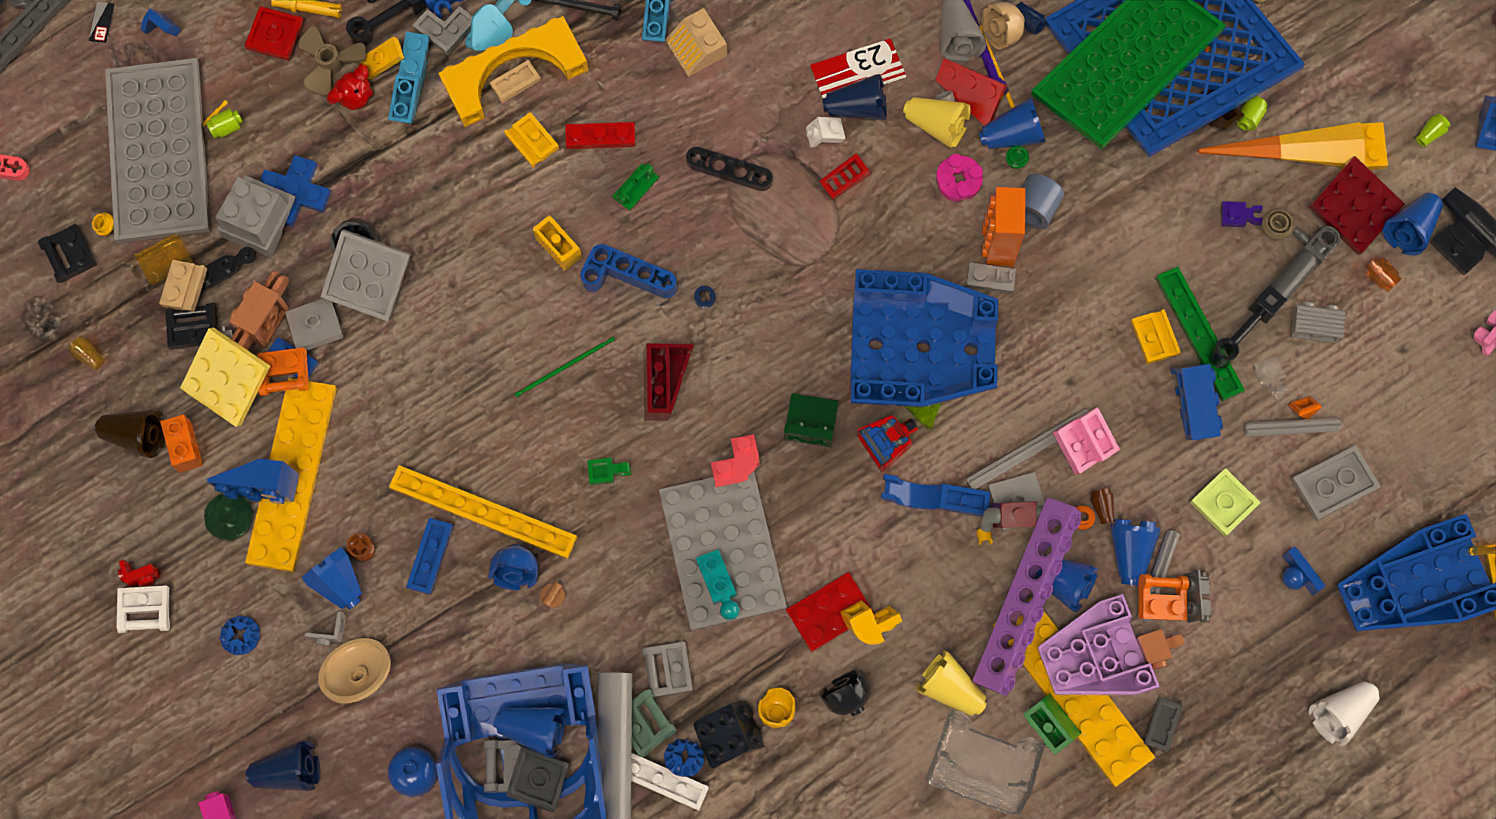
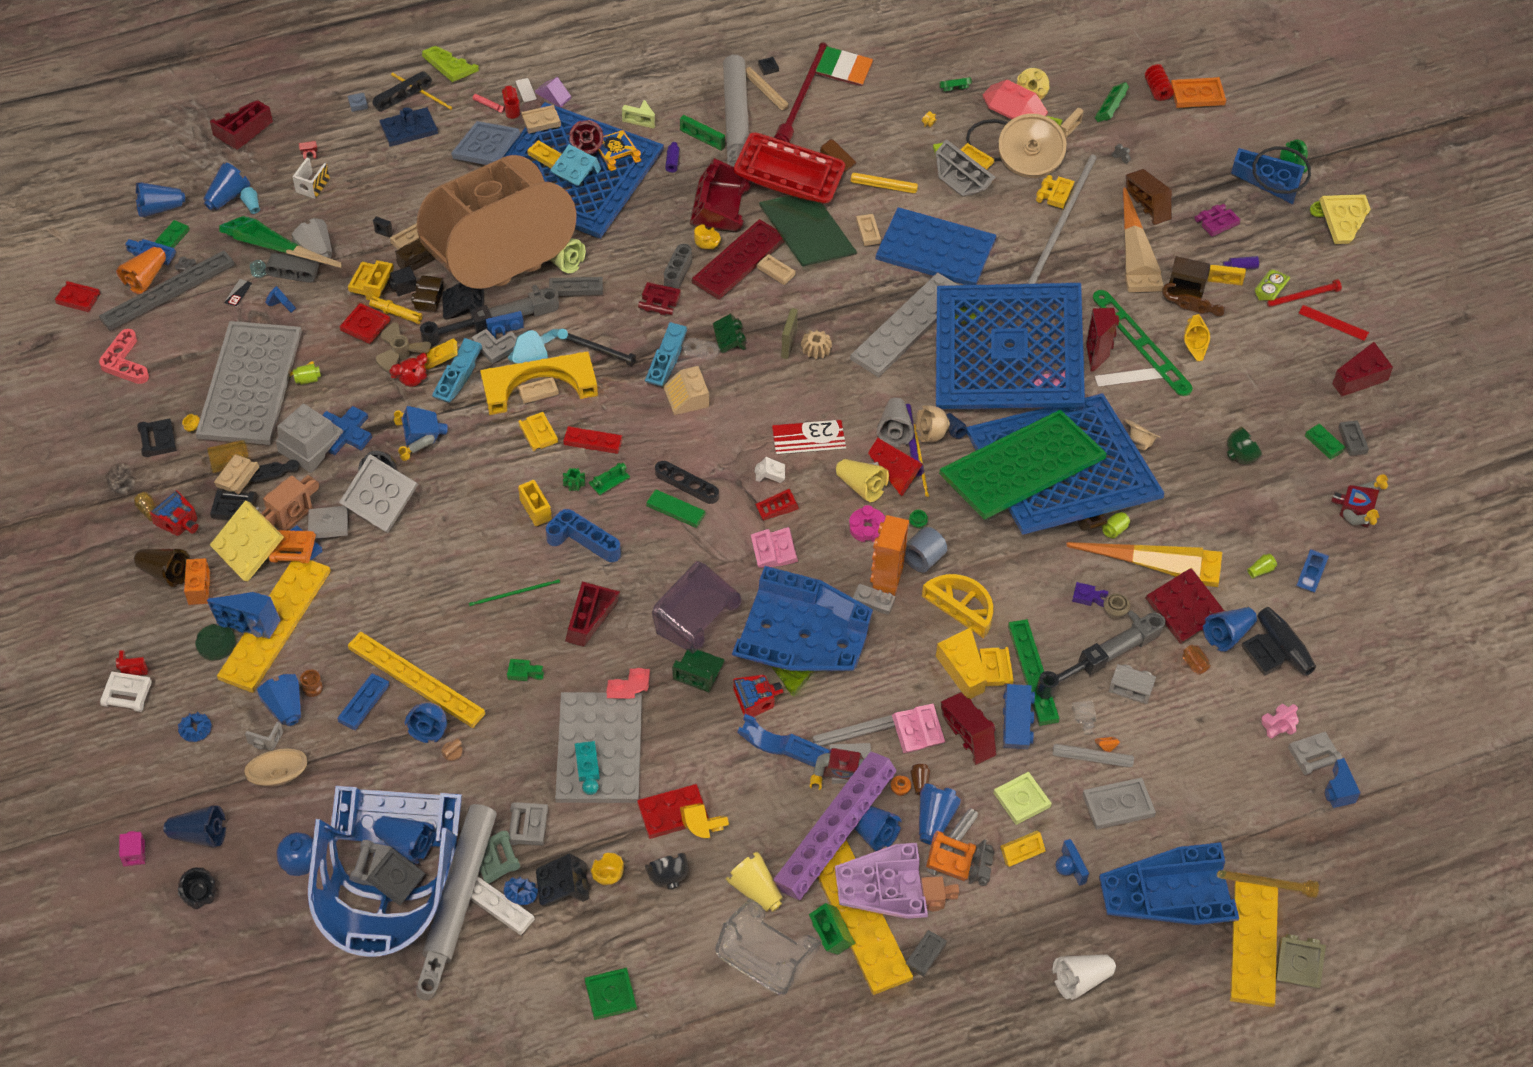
camera: 10 degrees right, 20 degrees down
dark blue bush [694,286,715,309] -> none
dark blue cone [823,74,887,121] -> none
blue cone [979,98,1046,149] -> none
none -> torso [150,490,199,536]
none -> blue torso [393,406,448,461]
none -> green gear [563,468,585,491]
none -> green tile [646,489,705,528]
none -> windscreen [652,561,742,653]
none -> bright pink slope [751,527,798,568]
none -> yellow window [922,574,993,639]
none -> yellow wedge [936,627,987,699]
none -> dark red wedge [941,692,996,765]
none -> yellow plate [1000,831,1046,867]

